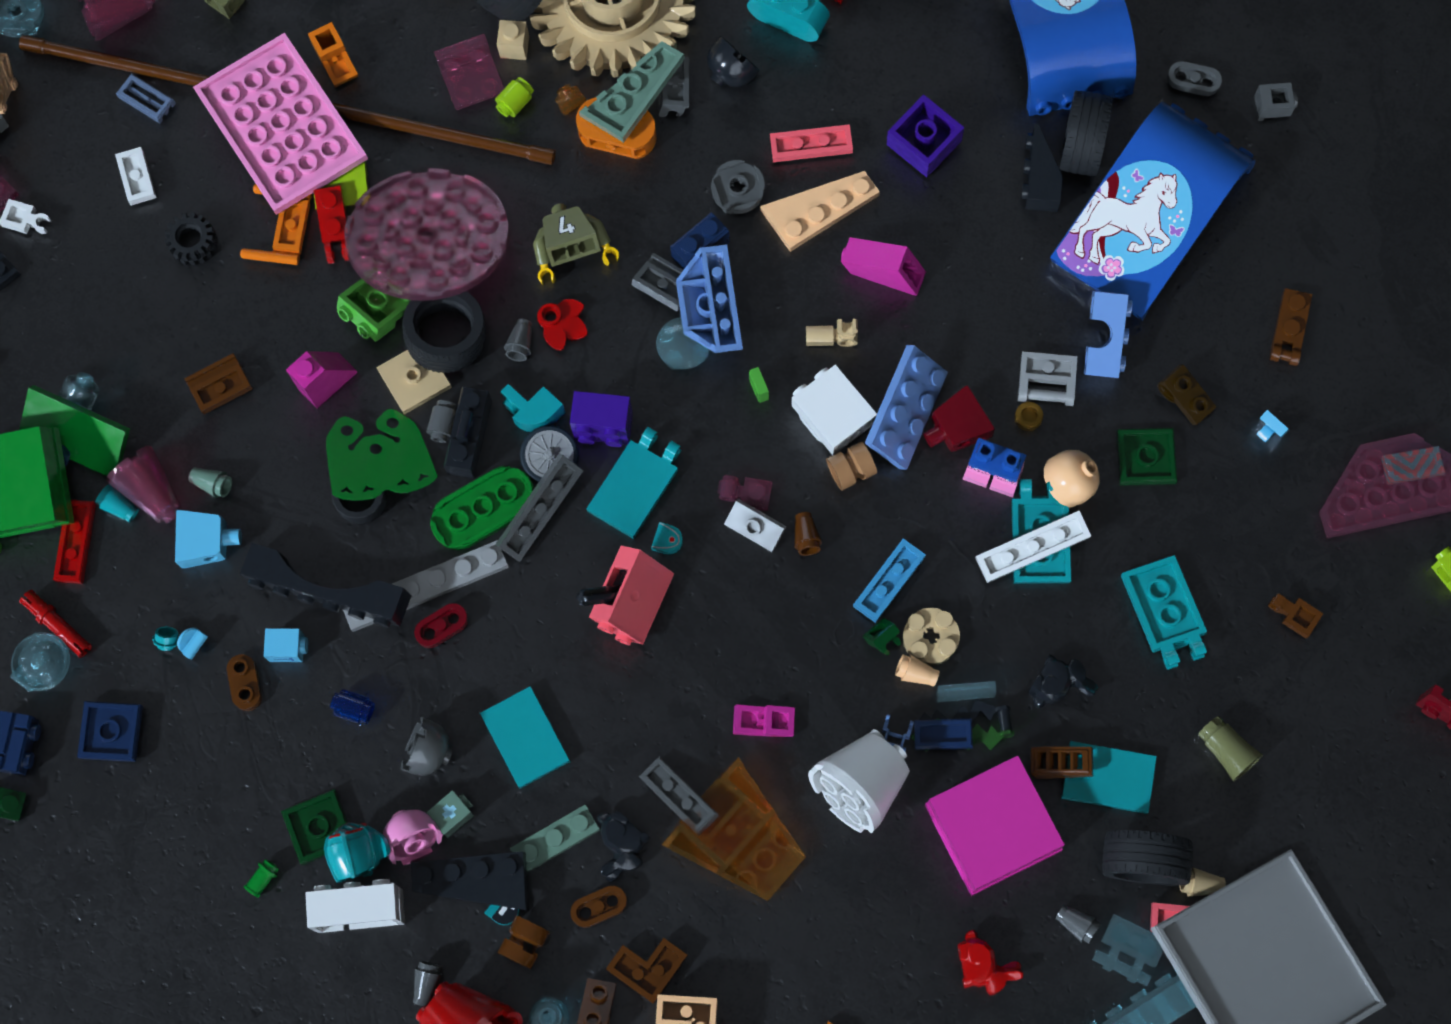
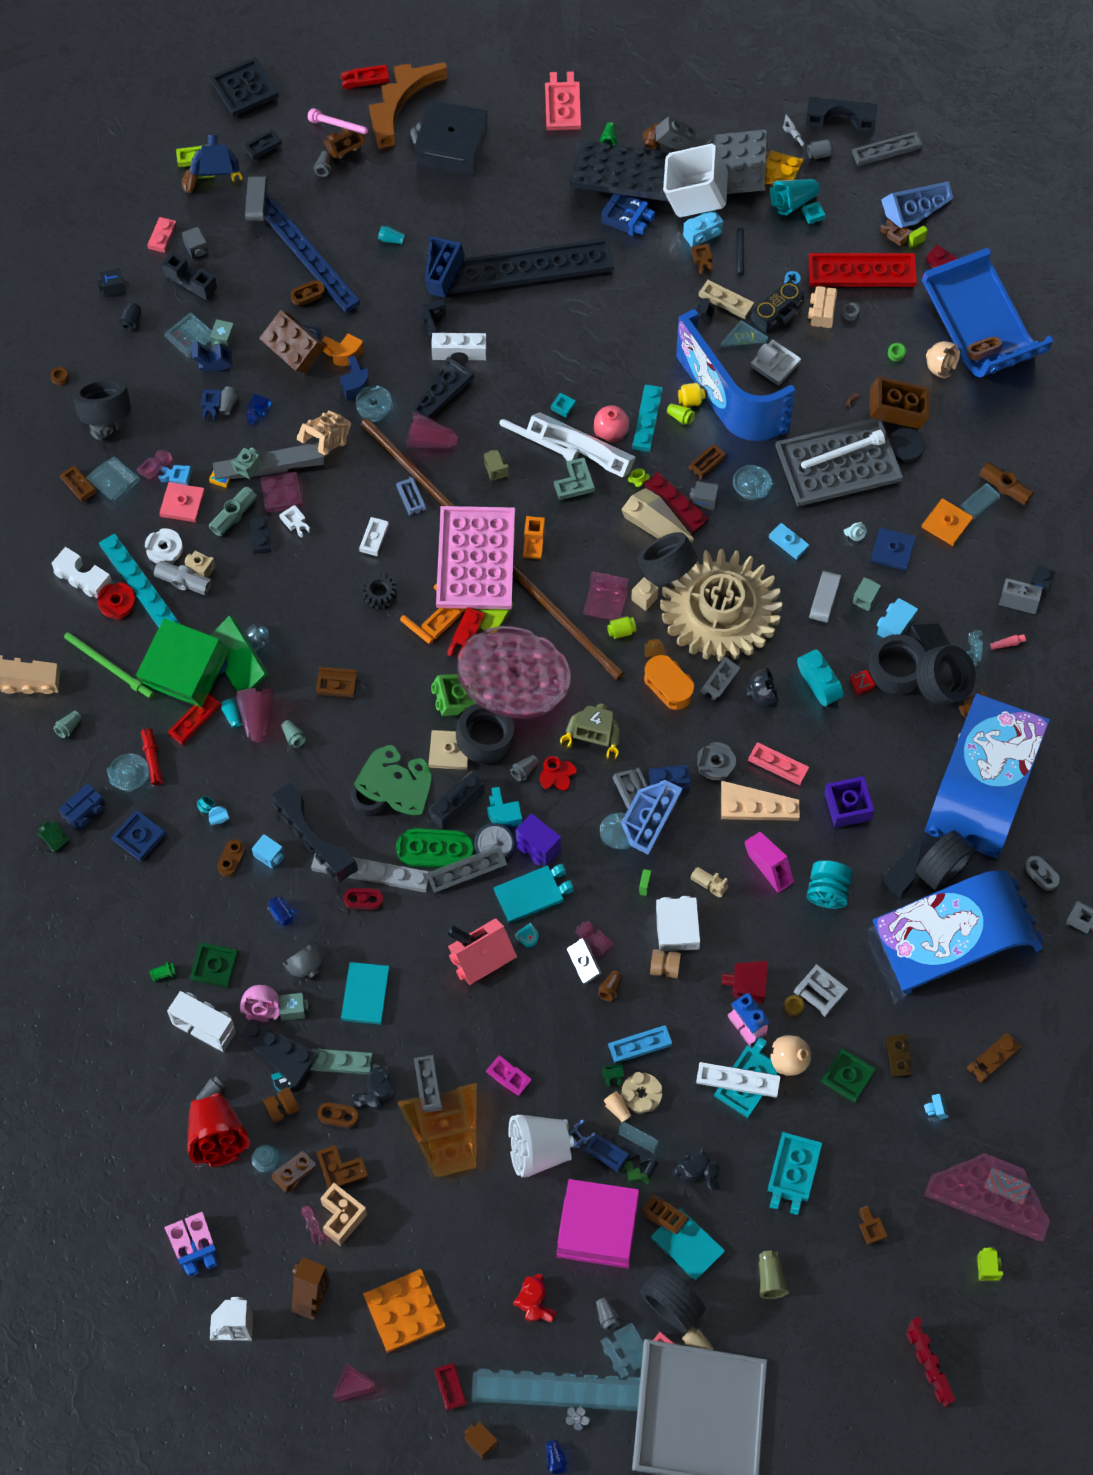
camera: 30 degrees right, 10 degrees down
medium azure torso [175,510,242,568] -> none
dark pink slope [286,351,357,409] -> none
teal piece [324,823,390,883] -> none
dark grey brick [426,400,458,443] -> none
sand green wing [579,41,685,143] -> none
medium blue plate [865,345,948,470] -> none
medium blue arch [1083,291,1132,378] -> none
none -> teal wheel [807,861,853,909]

